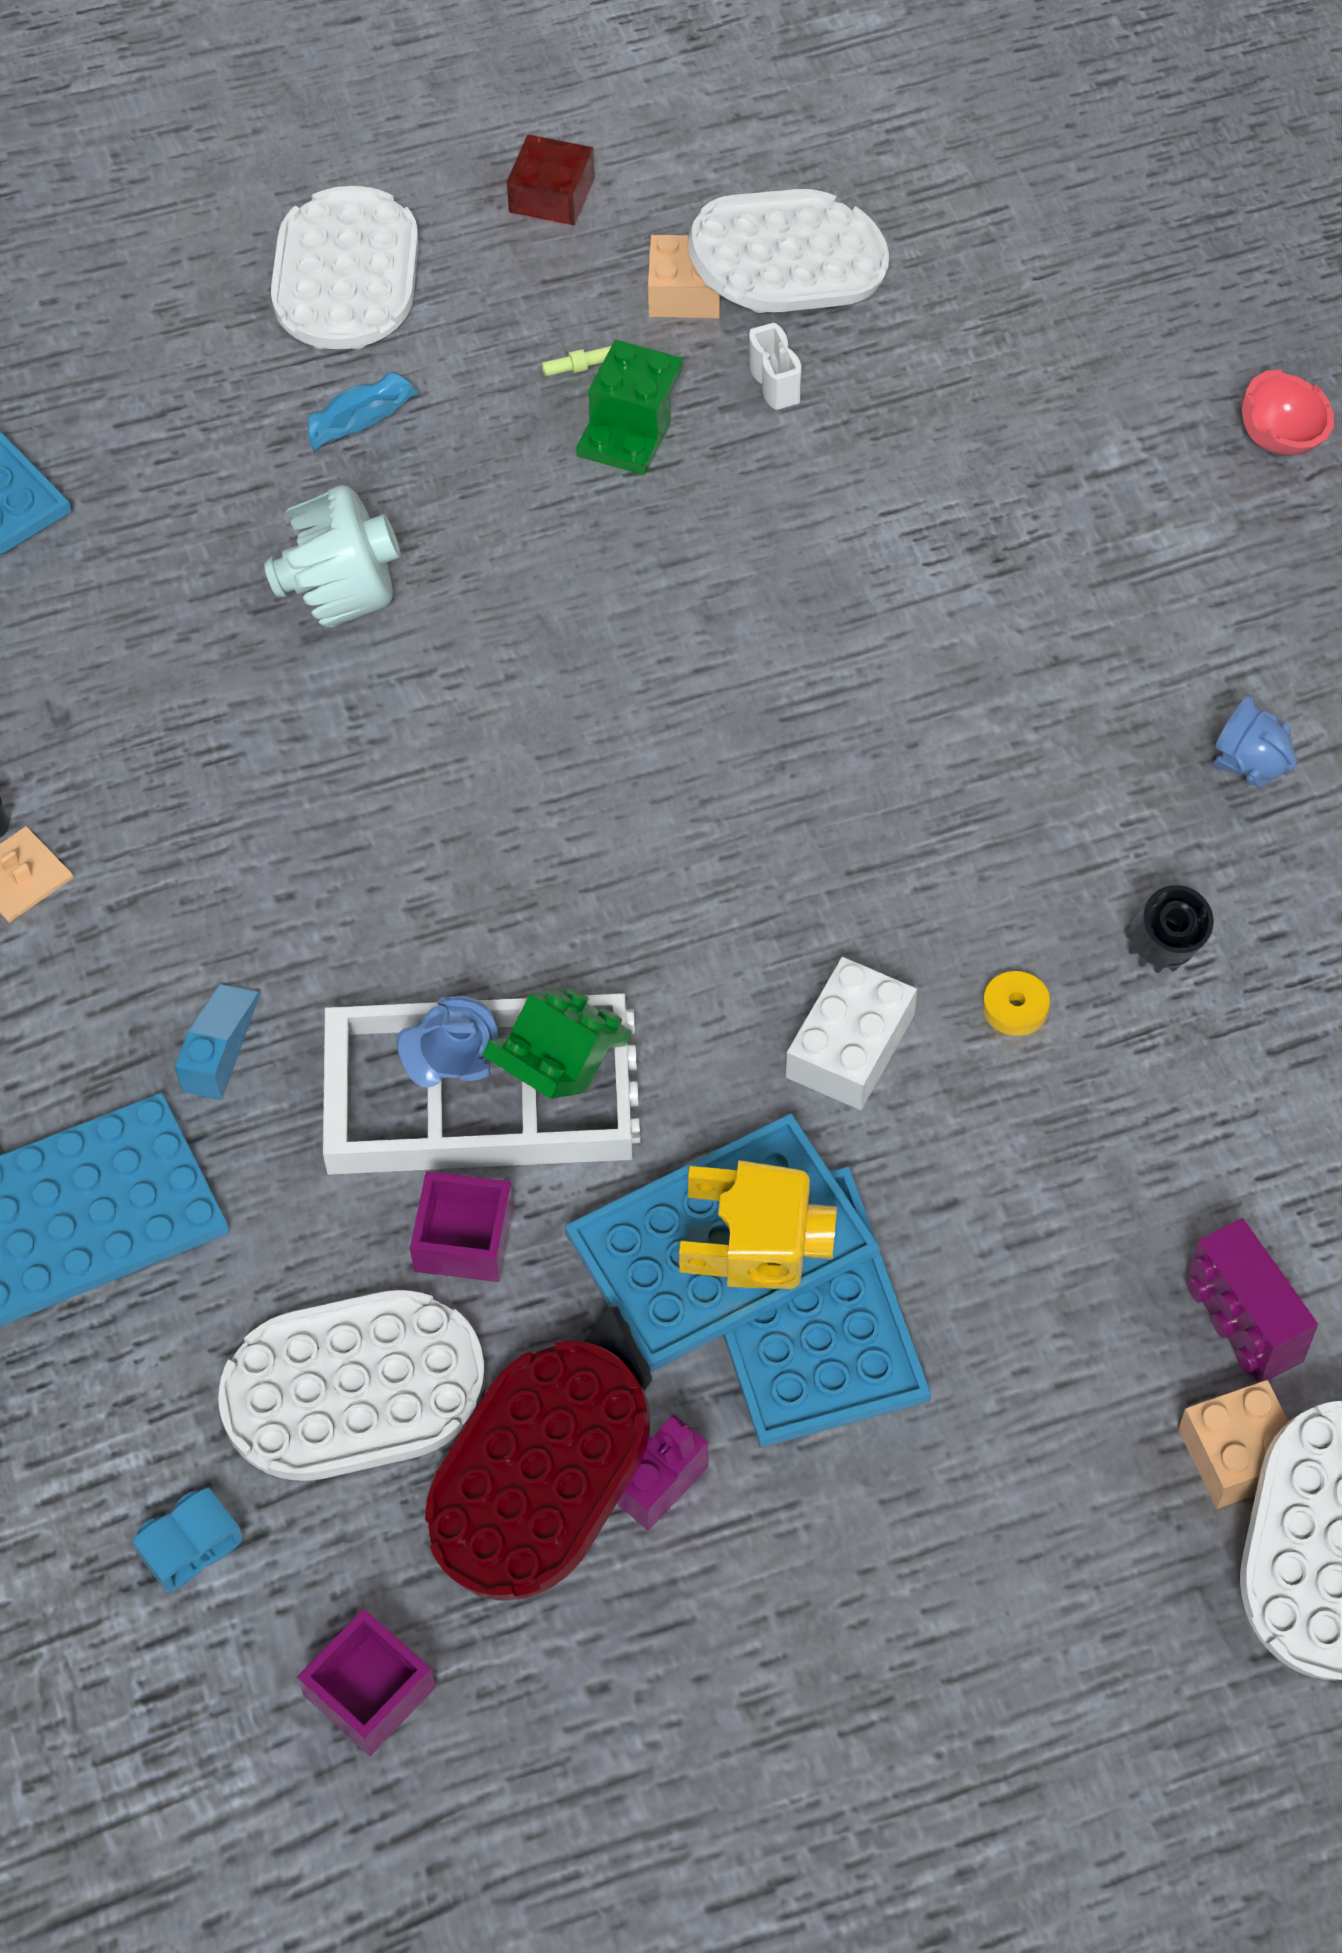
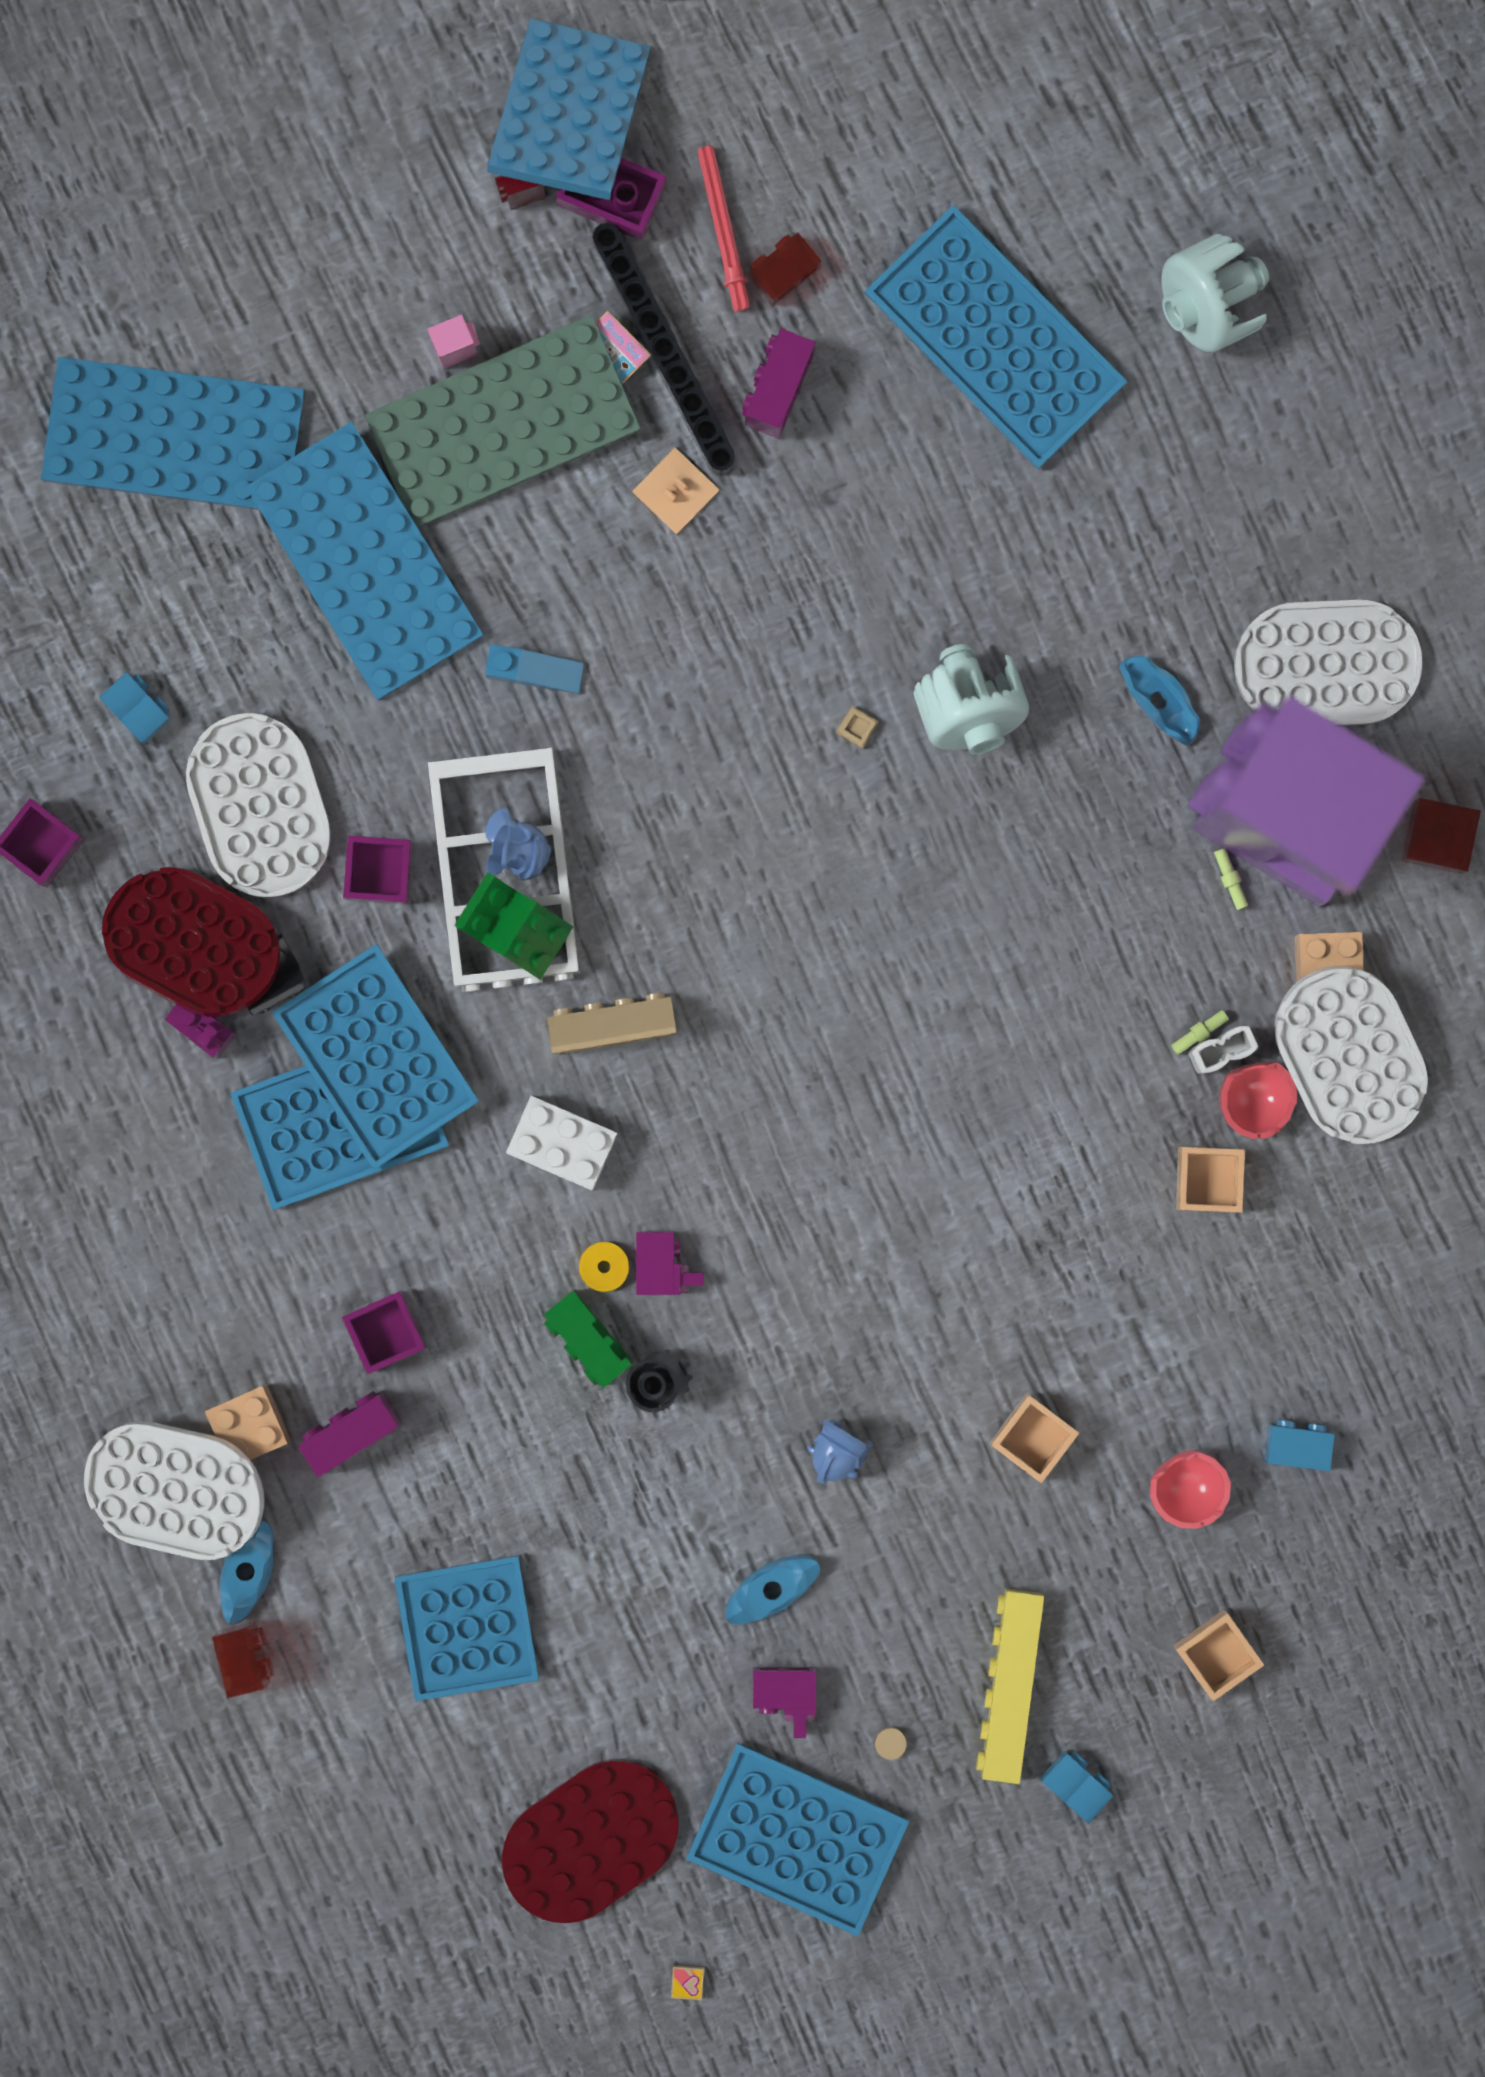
camera: 85 degrees right, 30 degrees up
green bracket [576,339,683,476] -> none
yellow piece [679,1160,837,1289] -> none
none -> magenta piece [342,1290,428,1375]
none -> green wedge [544,1290,633,1389]
none -> tan slope [547,992,678,1055]
none -> magenta hinge [636,1232,704,1295]
none -> tan tile [836,706,879,749]
none -> light nougat piece [989,1393,1079,1484]
none -> yellowish green bar [1171,1010,1229,1055]
none -> light nougat piece [1176,1147,1245,1213]
none -> medium lavender brick [1187,695,1425,907]
none -> coral cylinder [1219,1062,1297,1139]
none -> dark azure brick [1264,1419,1335,1471]

